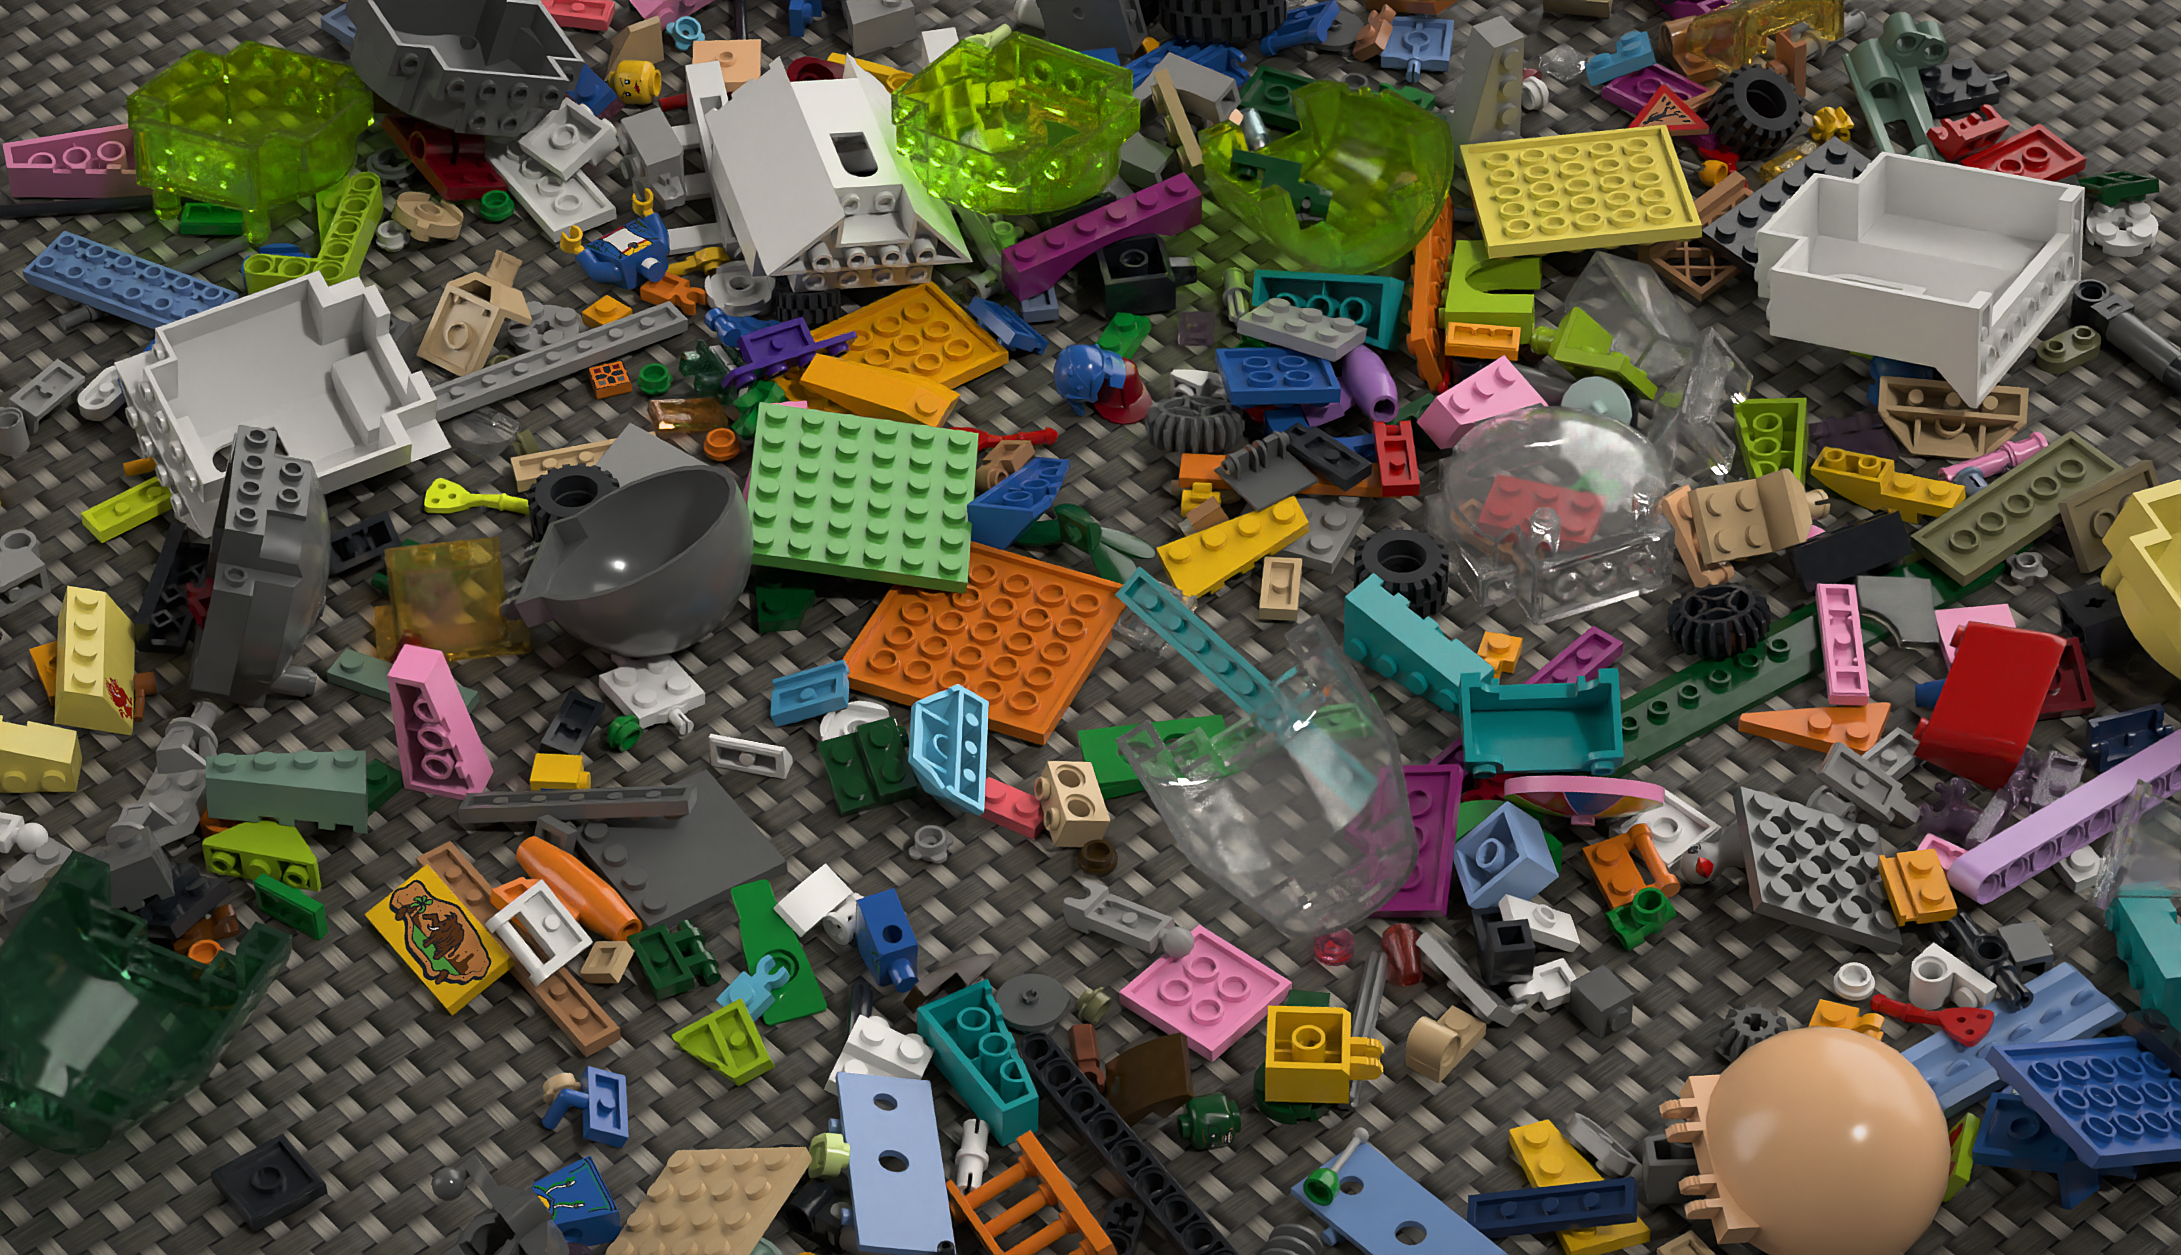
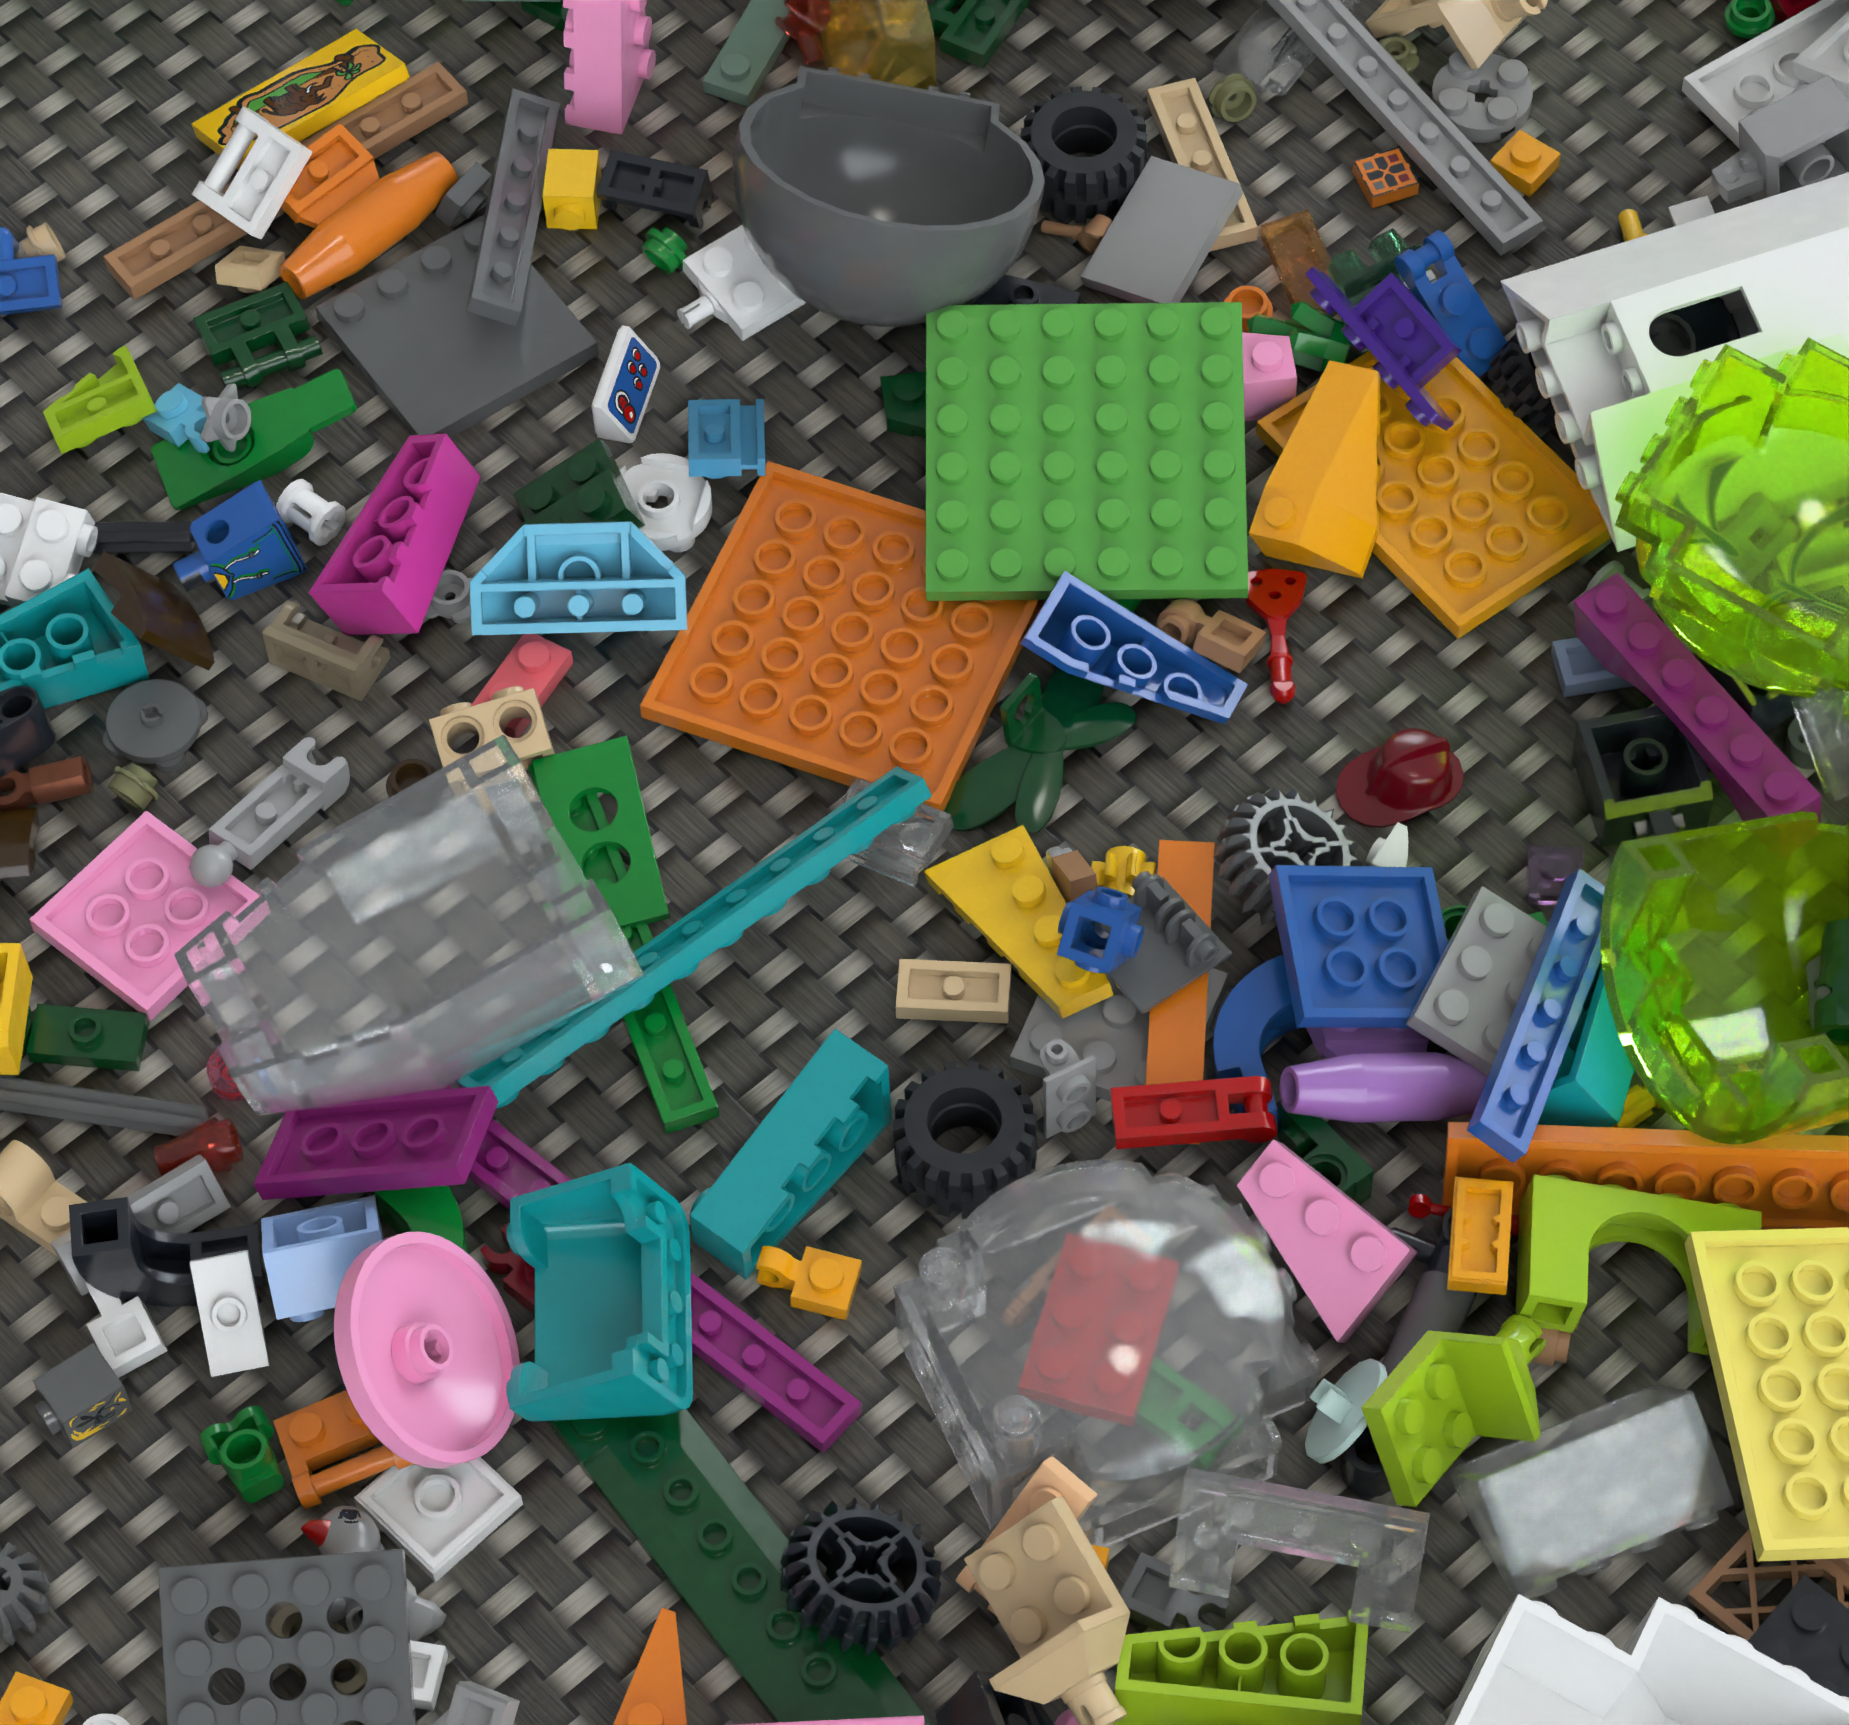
camera: 90 degrees right, 15 degrees up
neon yellow piece [424,478,530,516] -> none
blue torso [560,188,670,290] -> none
green plate [637,363,673,396] -> none
orange plate [640,271,707,316] -> none
white slope [773,863,853,937] -> none
blue plate [967,296,1049,355] -> none
blue helmet [1053,344,1126,417] -> none
green plate [1095,312,1151,359] -> none
black hinge [1284,423,1372,492] -> none
none -> light grey plate [201,384,251,452]
none -> dark tan hinge [262,600,391,701]
none -> dark pink wedge [308,433,481,635]
none -> light grey hinge [1040,1039,1096,1139]
none -> blue brick [1057,887,1144,973]
none -> blue plate [1467,868,1624,1163]

